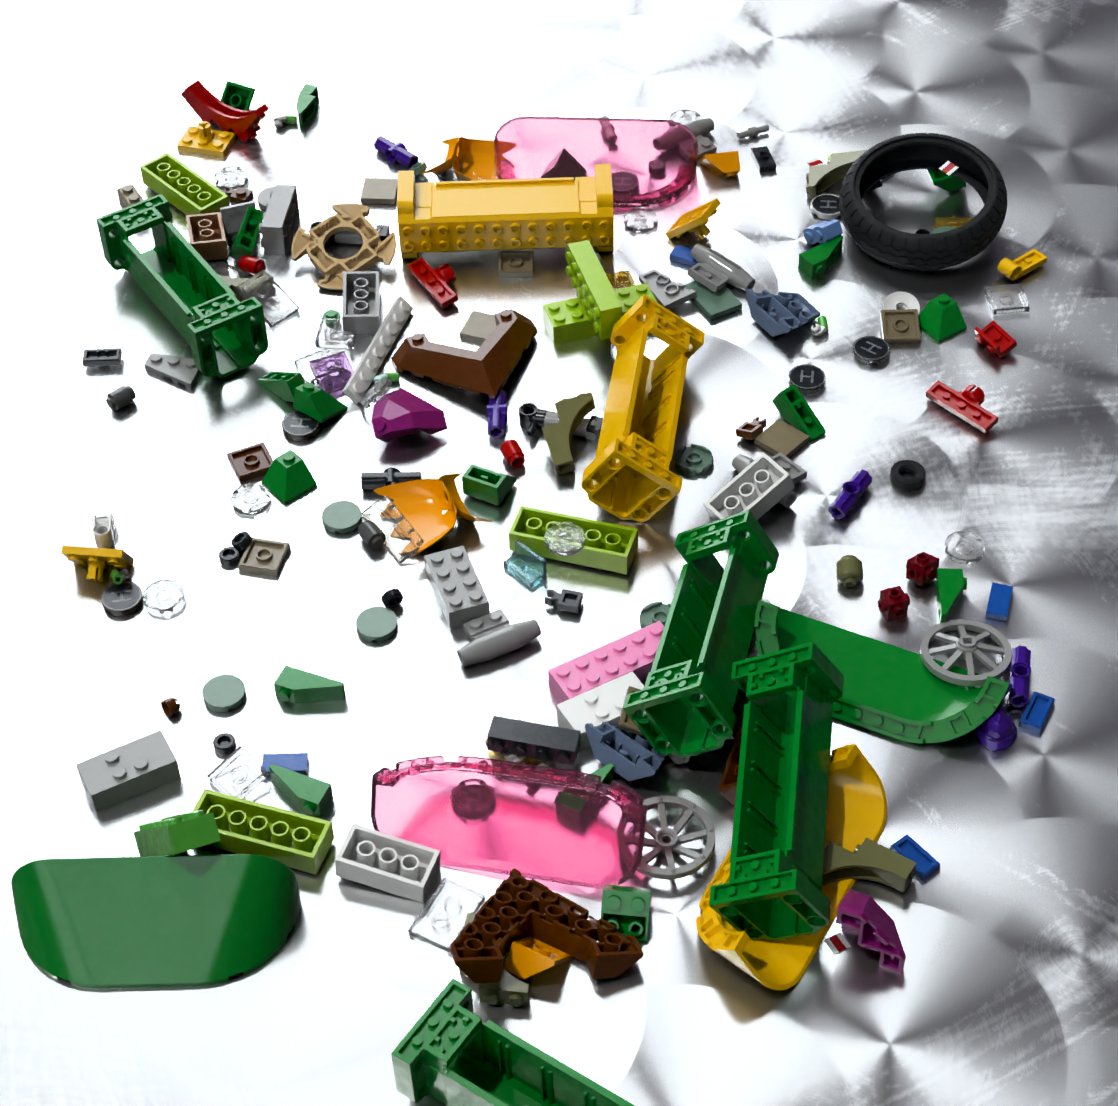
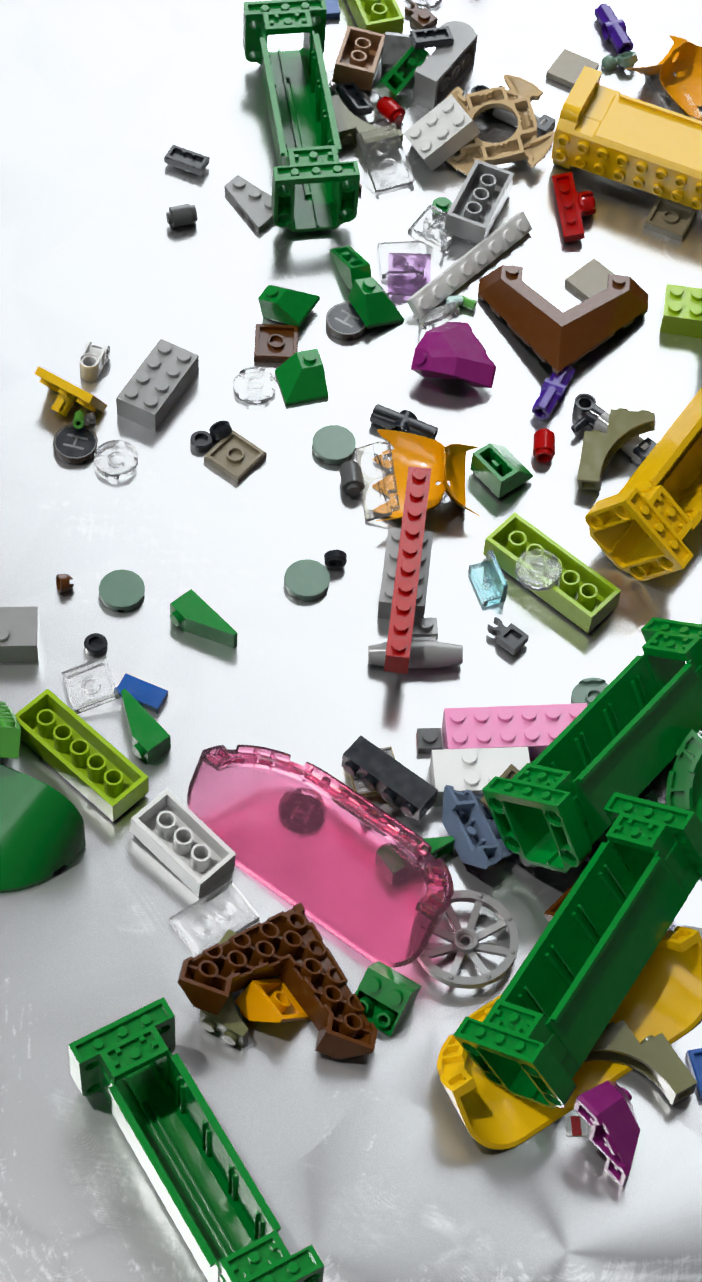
camera: 20 degrees right, 10 degrees up
none -> light grey brick [116,338,199,431]
none -> green slope [258,284,320,327]
none -> black plate [335,82,373,116]
none -> brick [384,466,431,674]
none -> white brick [403,94,481,171]
none -> black plate [409,26,454,50]
none -> dark grey plate [416,728,442,754]

